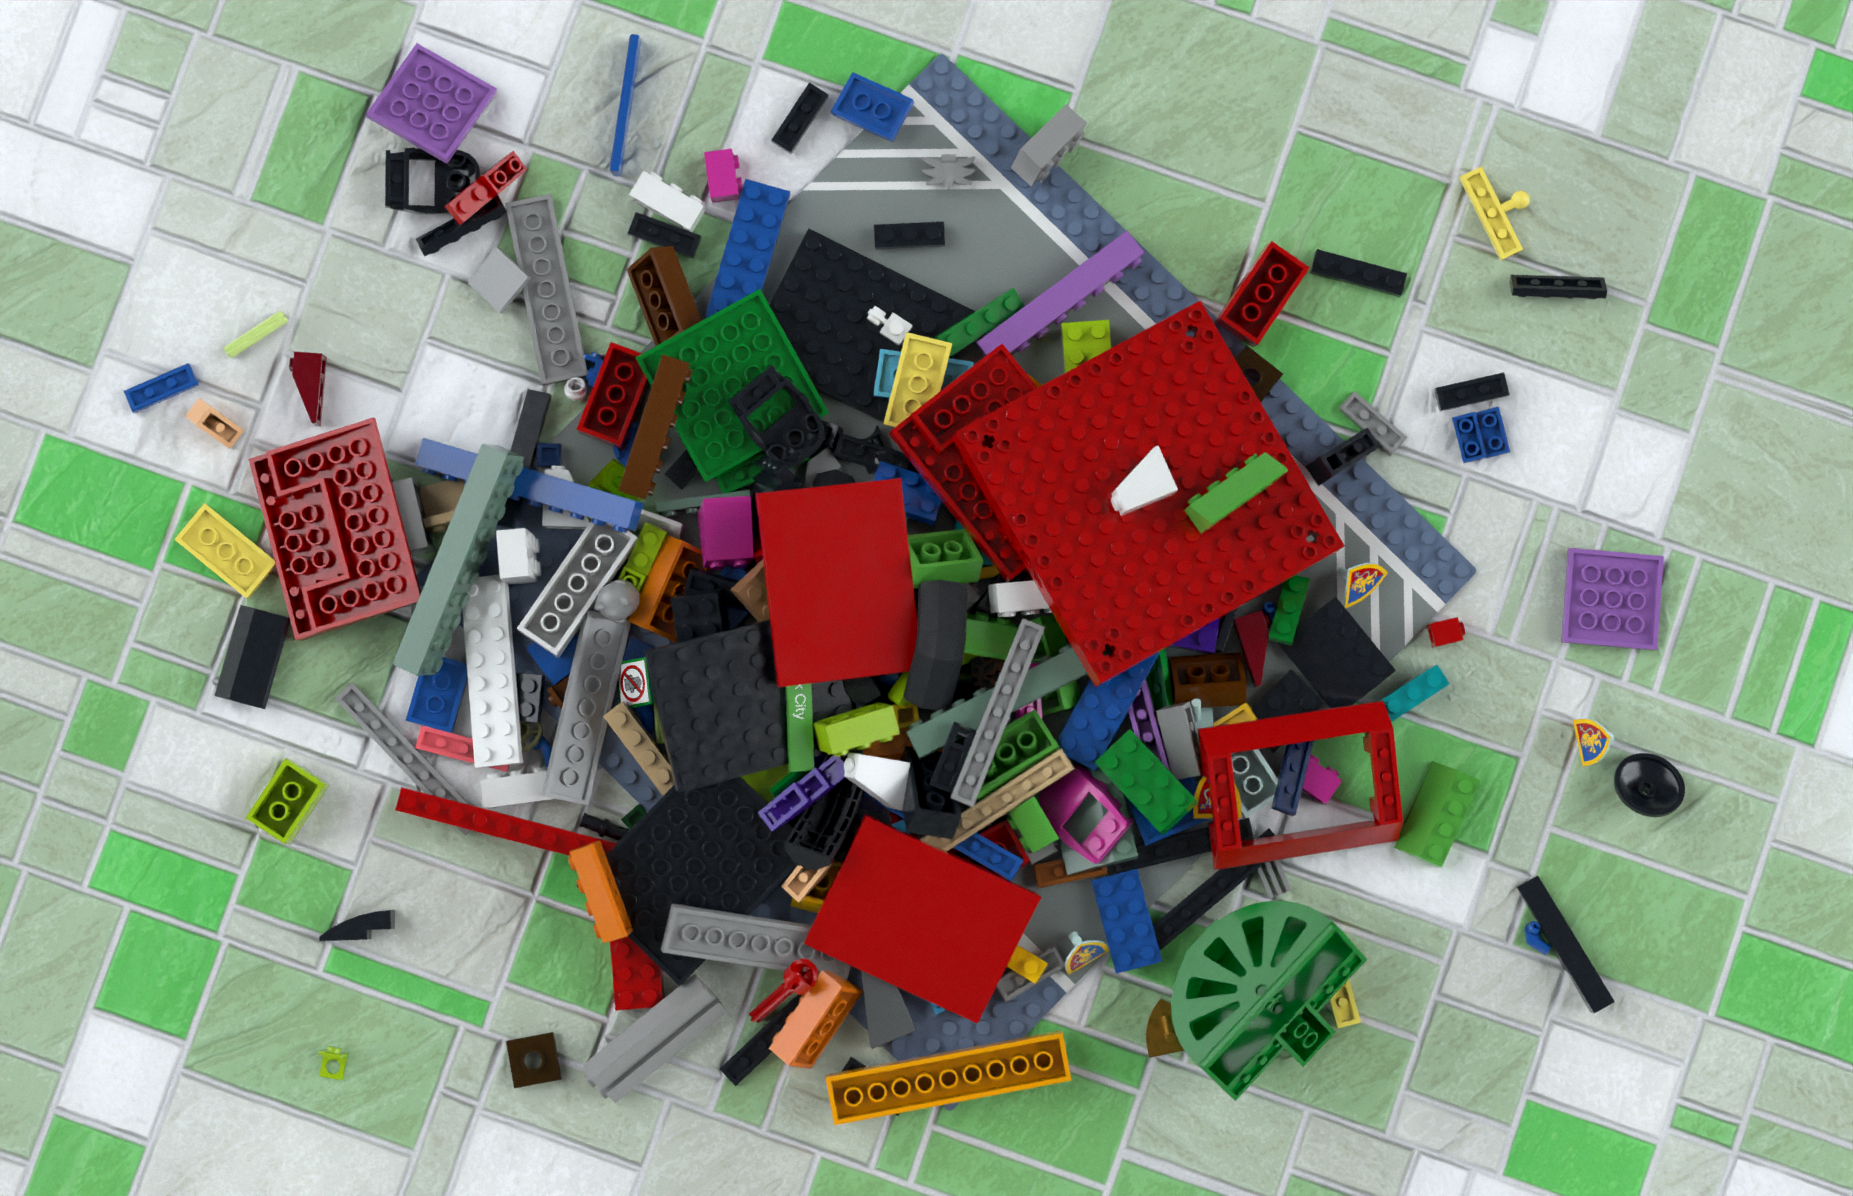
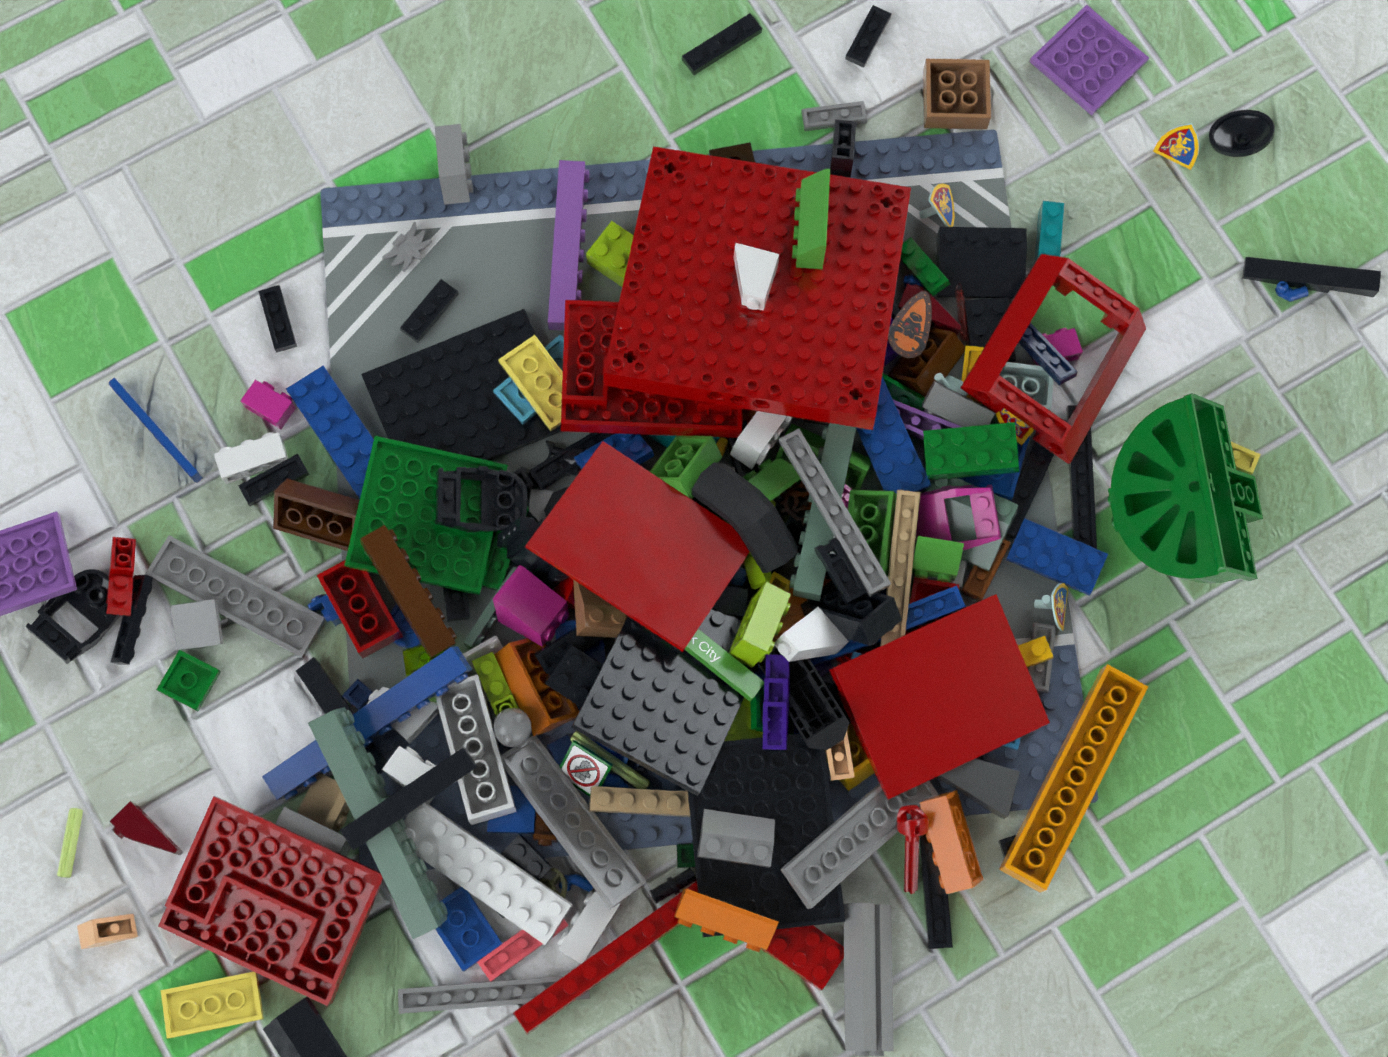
camera: 55 degrees left, 10 degrees down
blue tile [124,363,199,413] -> none
white plate [564,377,588,402] -> none
blue plate [830,72,914,143] -> none
white plate [867,306,912,346] -> none
green plate [935,288,1025,357] -> none
pearl gold shield [1146,999,1184,1058] -> none
red brick [1215,241,1310,348] -> none
light grey tile [1257,860,1291,899] -> none
bright green slope [1394,761,1480,868] -> none
red brick [1426,617,1465,648] -> none
blue slope [1452,406,1511,463] -> none
none -> green plate [156,650,221,712]
none -> black slope [340,747,478,850]
none -> light grey slope [697,809,775,867]
none -> sticker [888,291,932,358]
none -> medium nougat slope [923,59,991,129]
none -> clear red piece [955,284,969,347]

